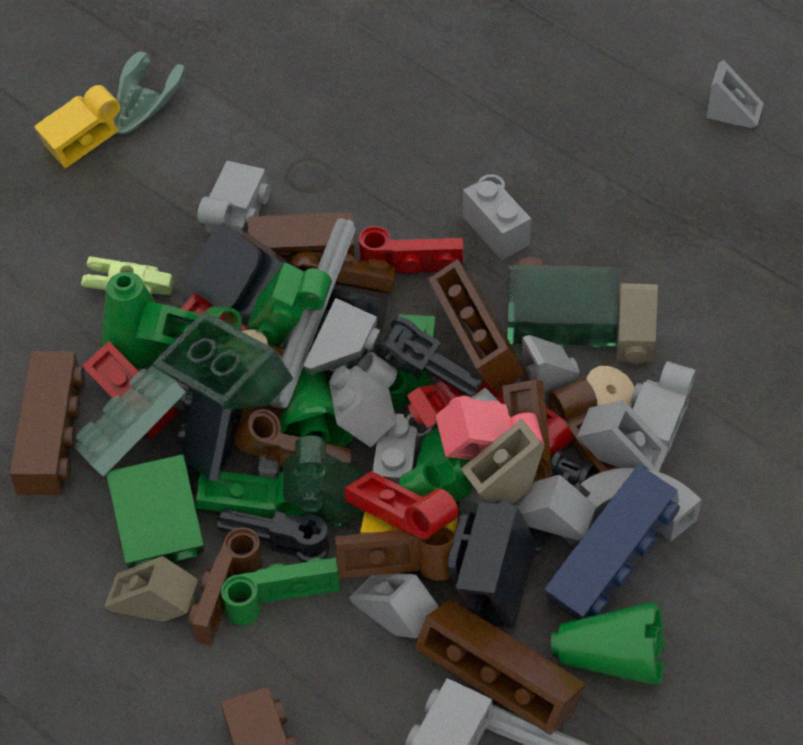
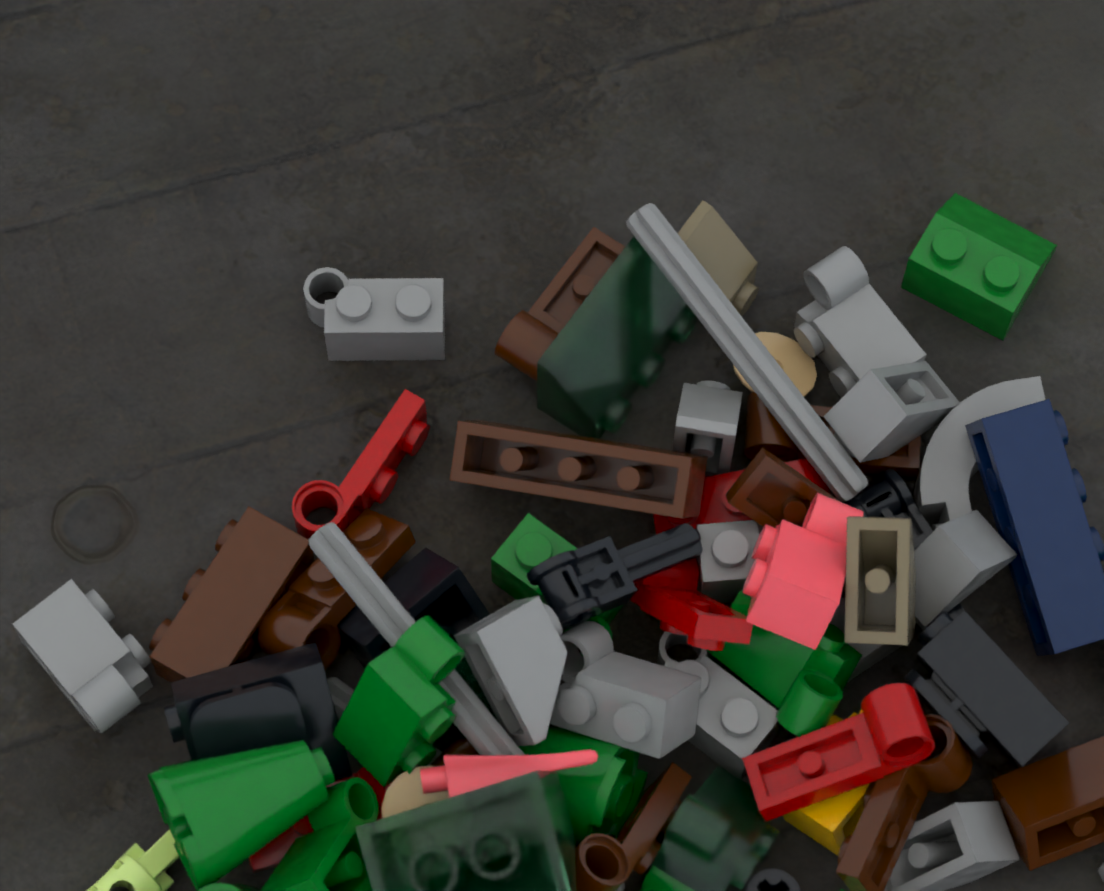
camera: 60 degrees left, 15 degrees up
none -> green cone [148,740,335,890]
none -> coral piece [420,749,598,801]
none -> light grey axle [626,203,868,502]
none -> green slope [901,193,1057,341]

